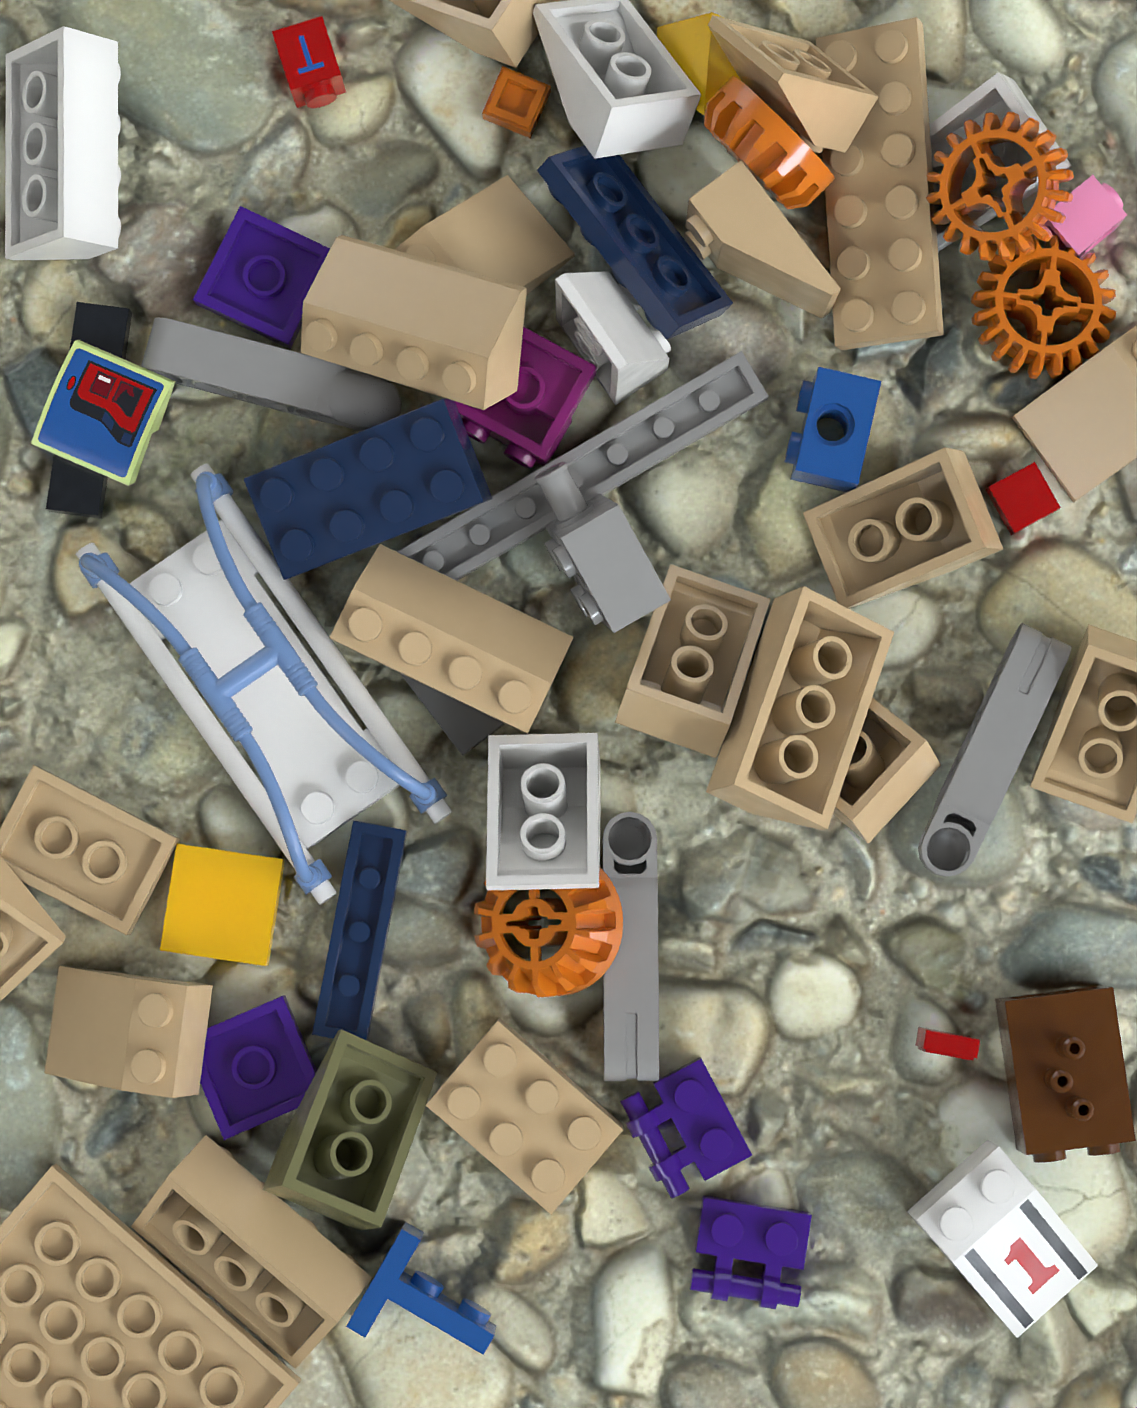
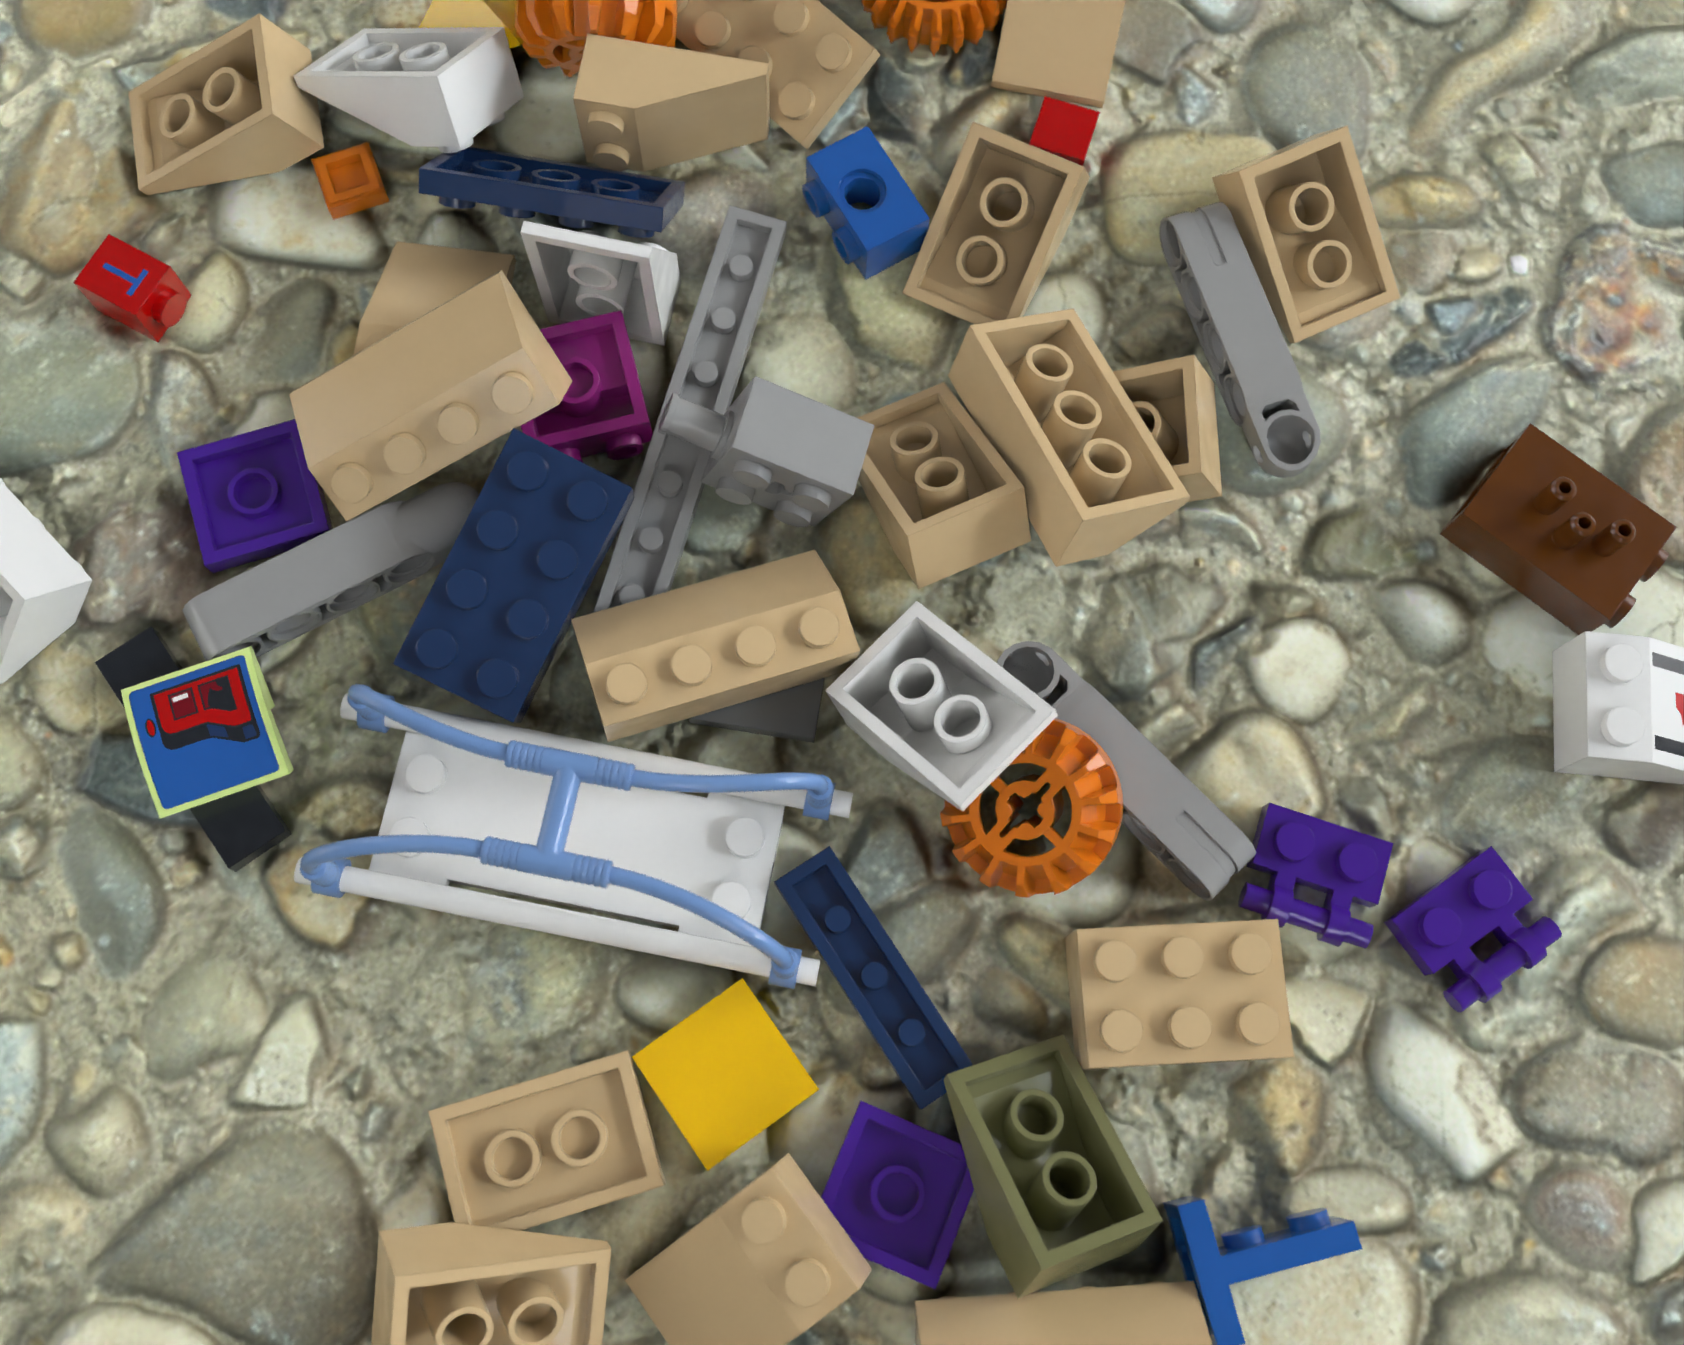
camera: 50 degrees left, 10 degrees down
red tile [915,1027,980,1061] -> none

